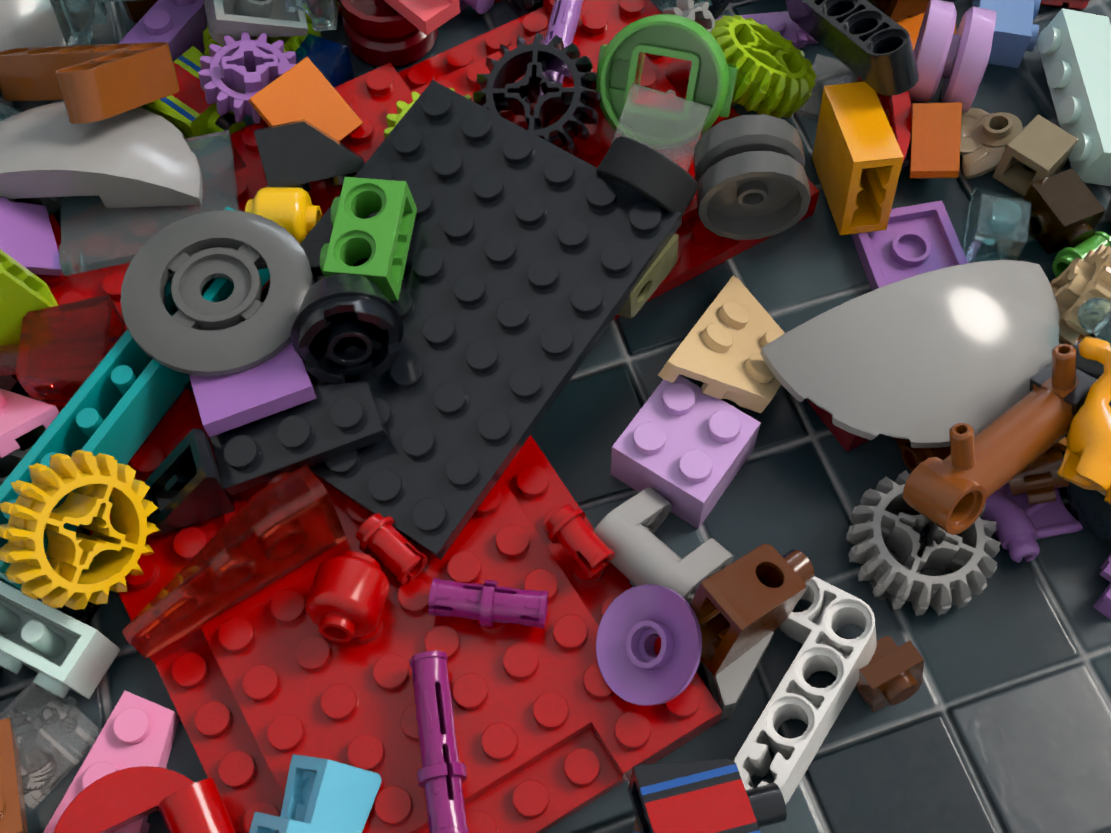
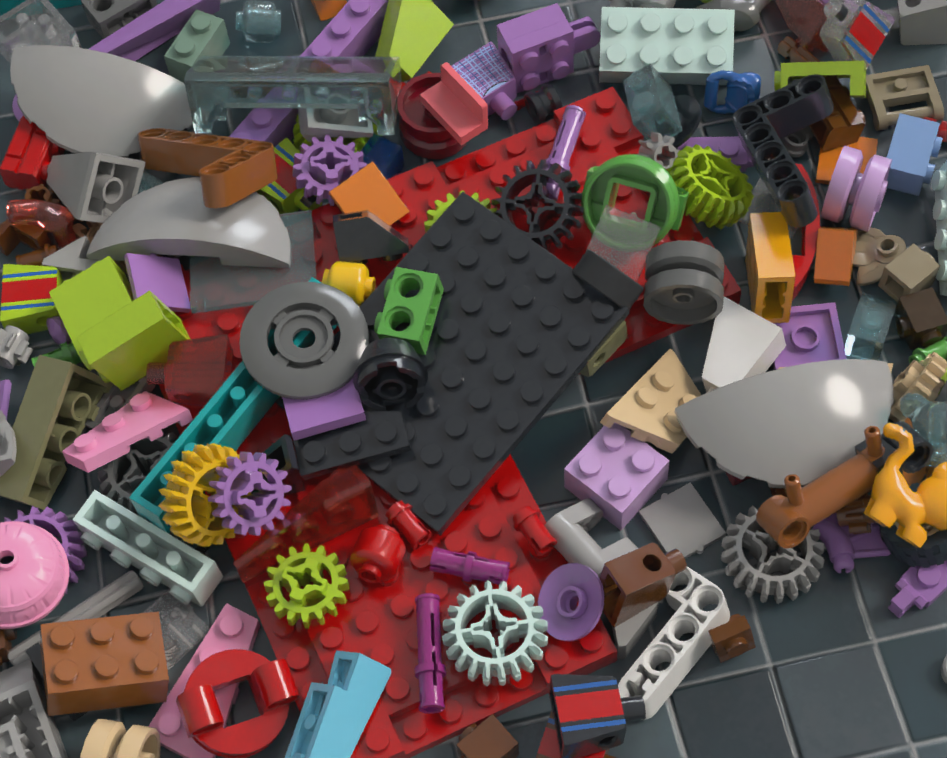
camera: 10 degrees right, 0 degrees up
none -> medium lavender gear [208,452,292,536]
none -> lime gear [264,543,349,628]
none -> light aqua gear [442,580,548,686]
none -> light grey piece [639,482,726,559]
none -> white slope [702,297,786,393]

